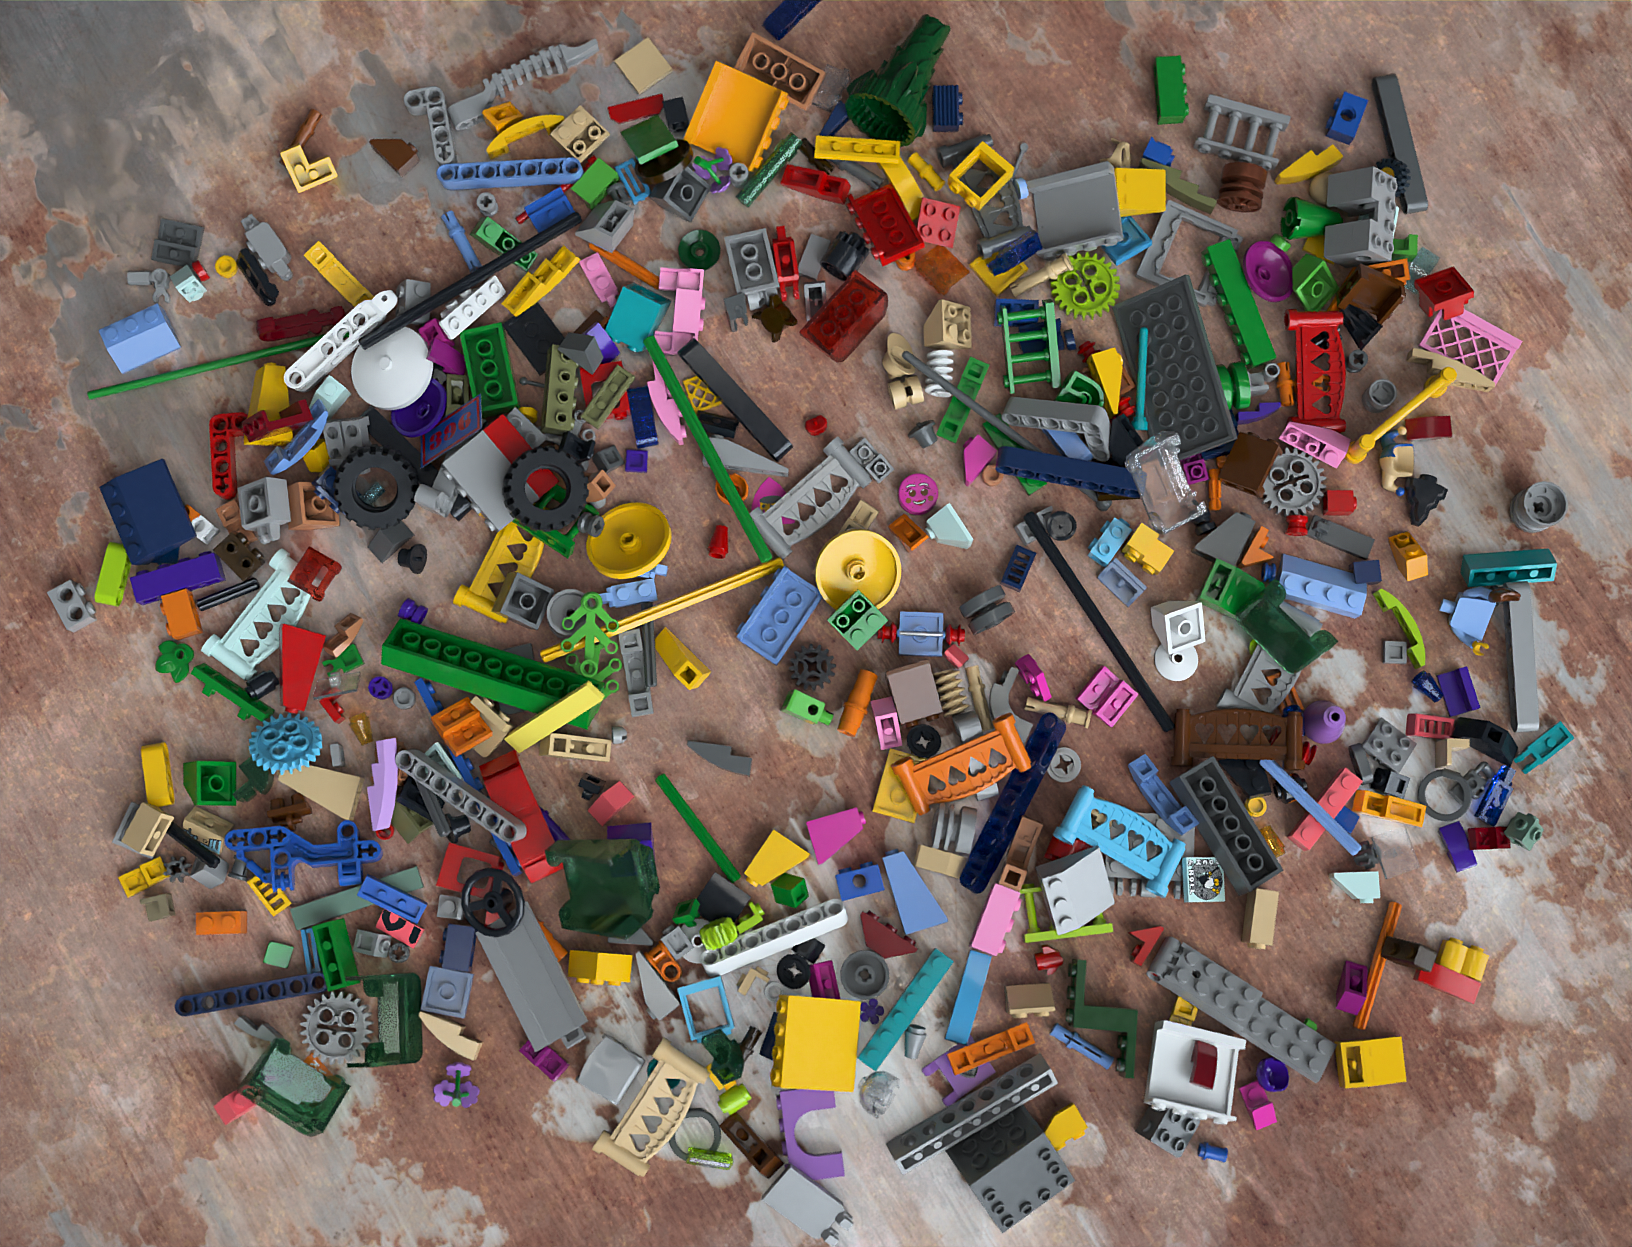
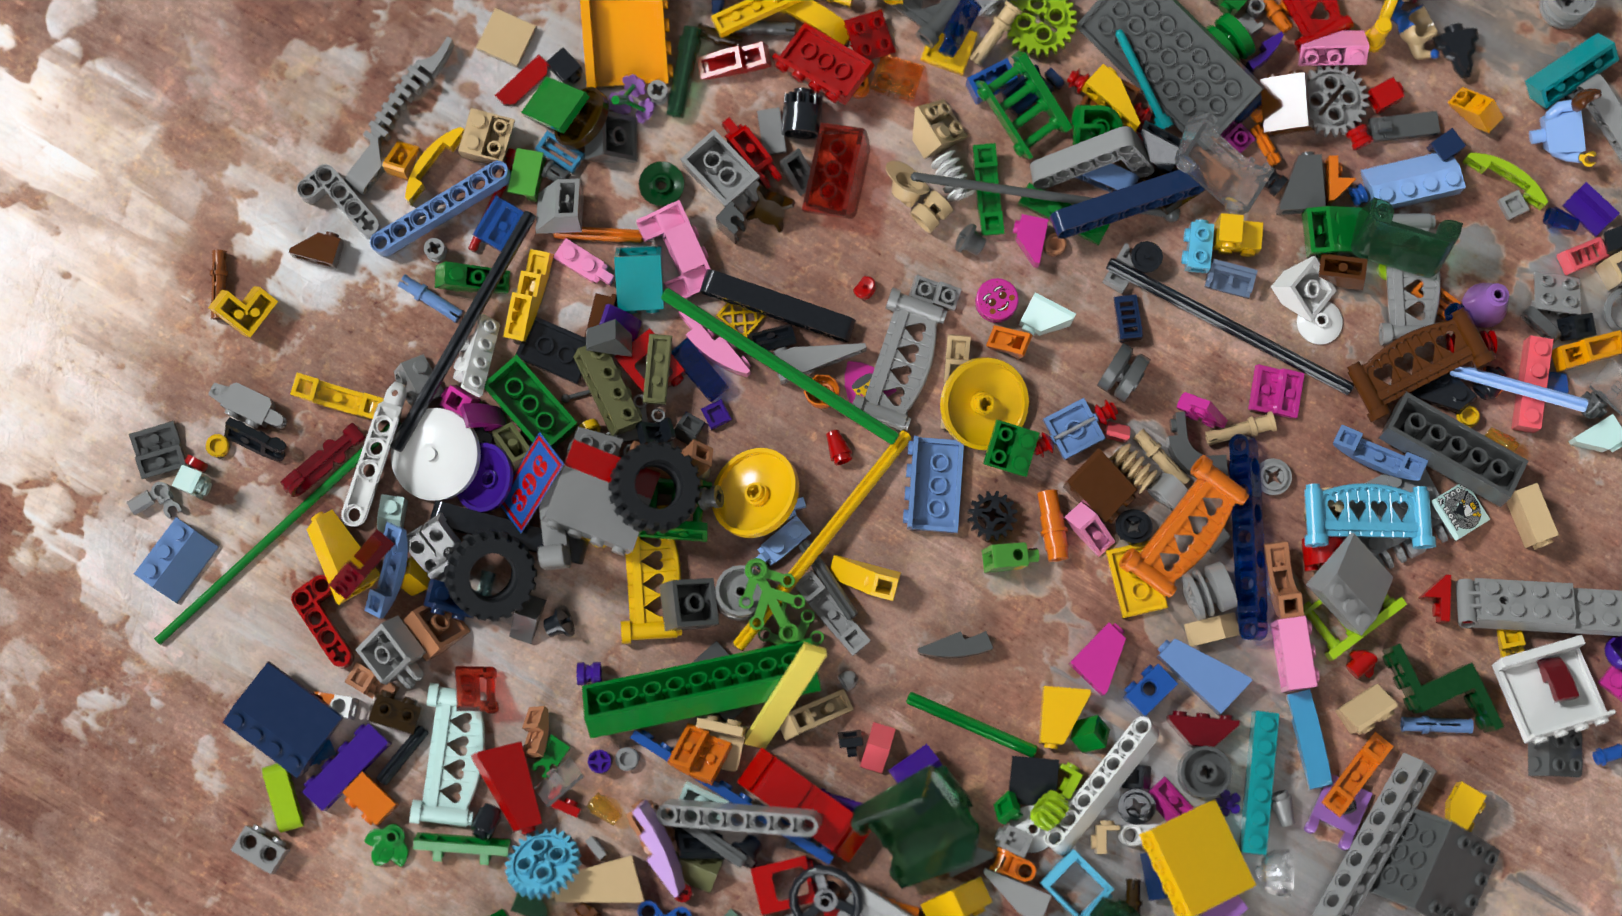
camera: 30 degrees left, 0 degrees up
none -> reddish brown slope [1318,253,1368,290]

